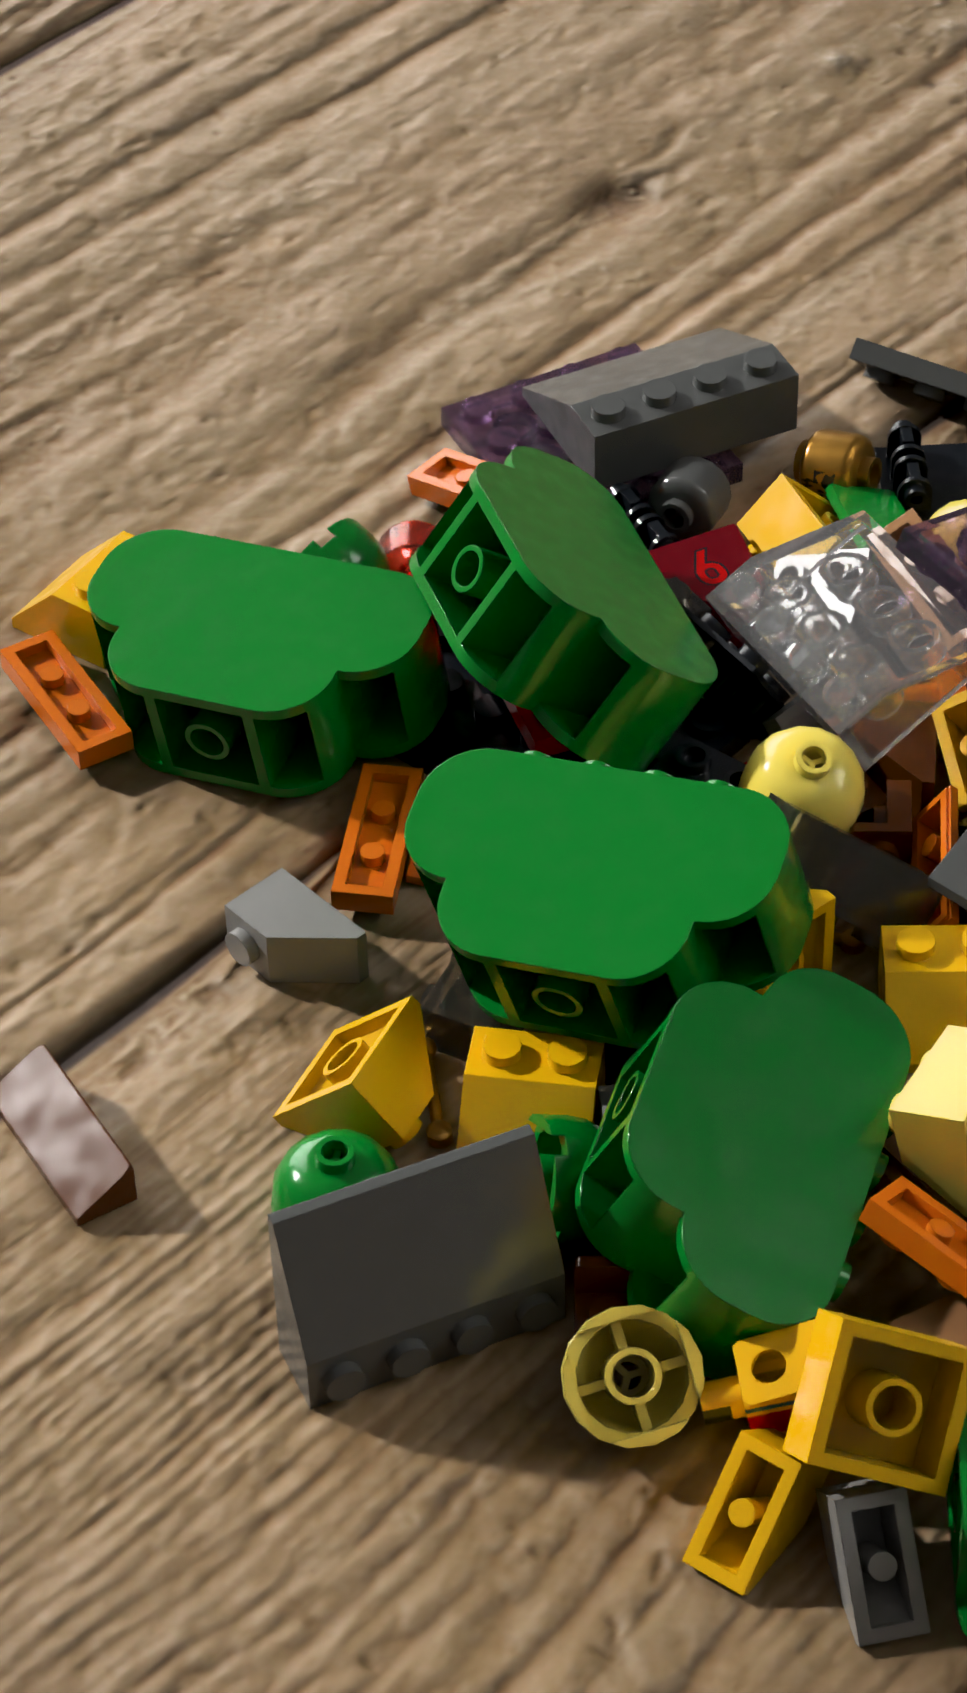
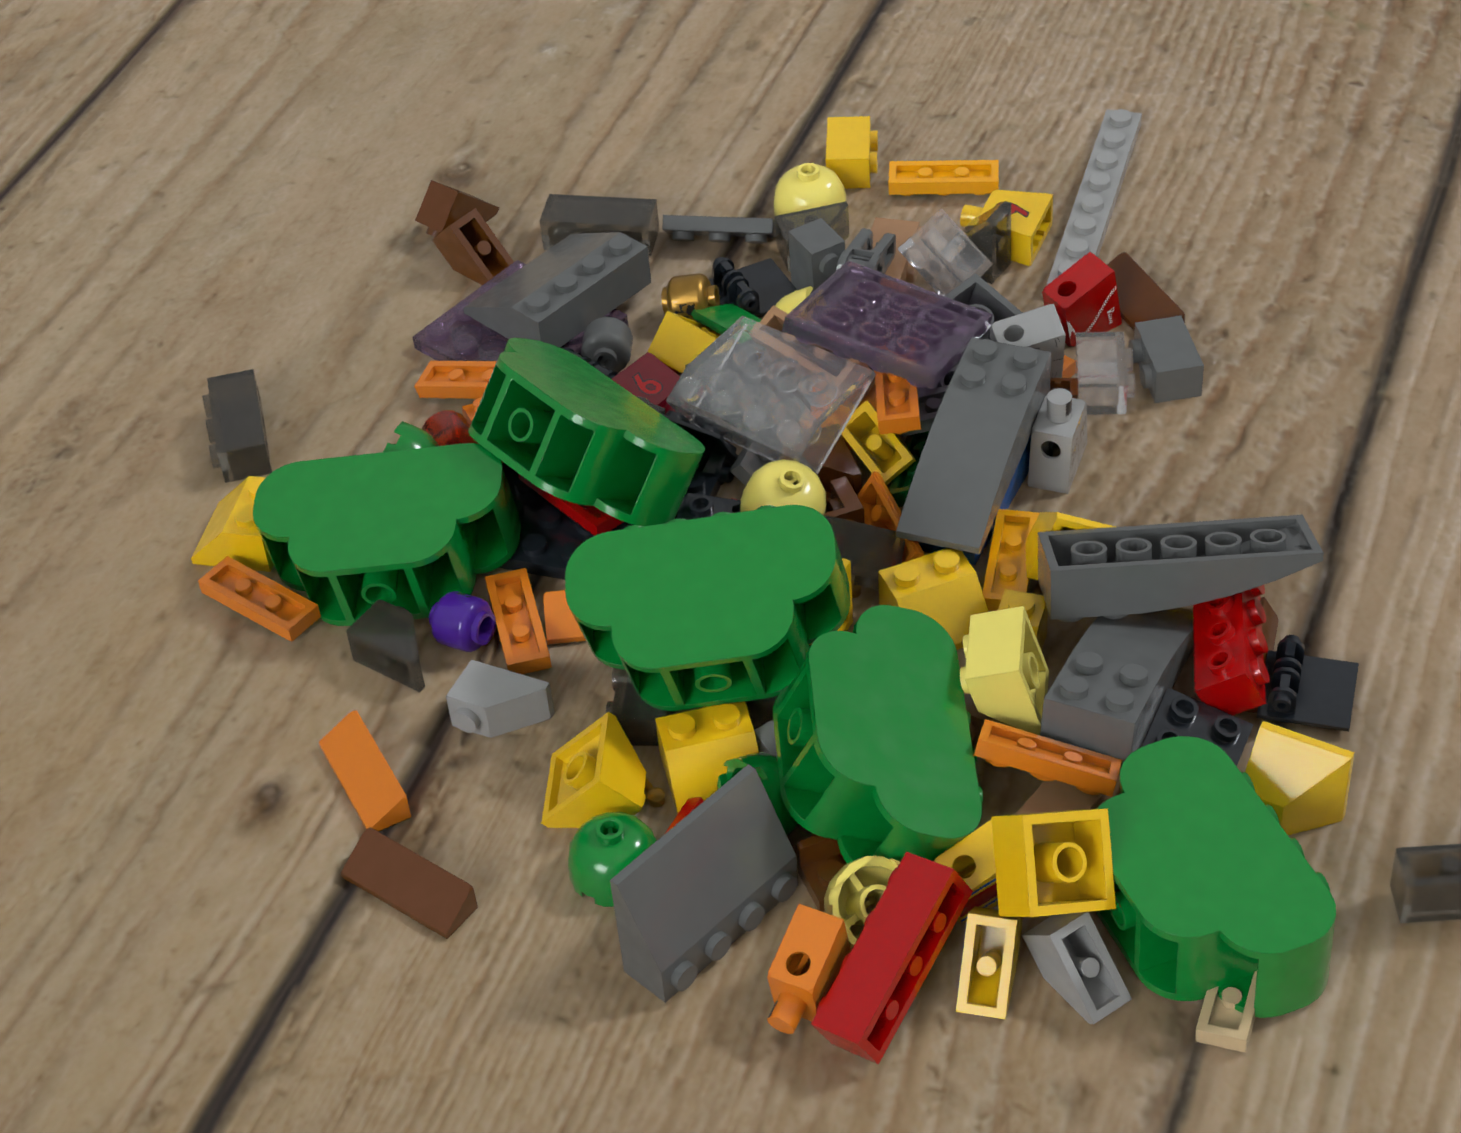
camera: 20 degrees left, 0 degrees up
none -> clear smoke brick [202,369,272,483]
none -> orange slope [319,710,411,831]
none -> clear smoke slope [346,599,425,692]
none -> reddish brown slope [415,180,500,237]
none -> dark purple head [429,591,496,652]
none -> reddish brown slope [432,208,519,289]
none -> clear smoke brick [539,194,660,256]
none -> orange torso [767,904,851,1034]
none -> red brick [811,851,973,1065]

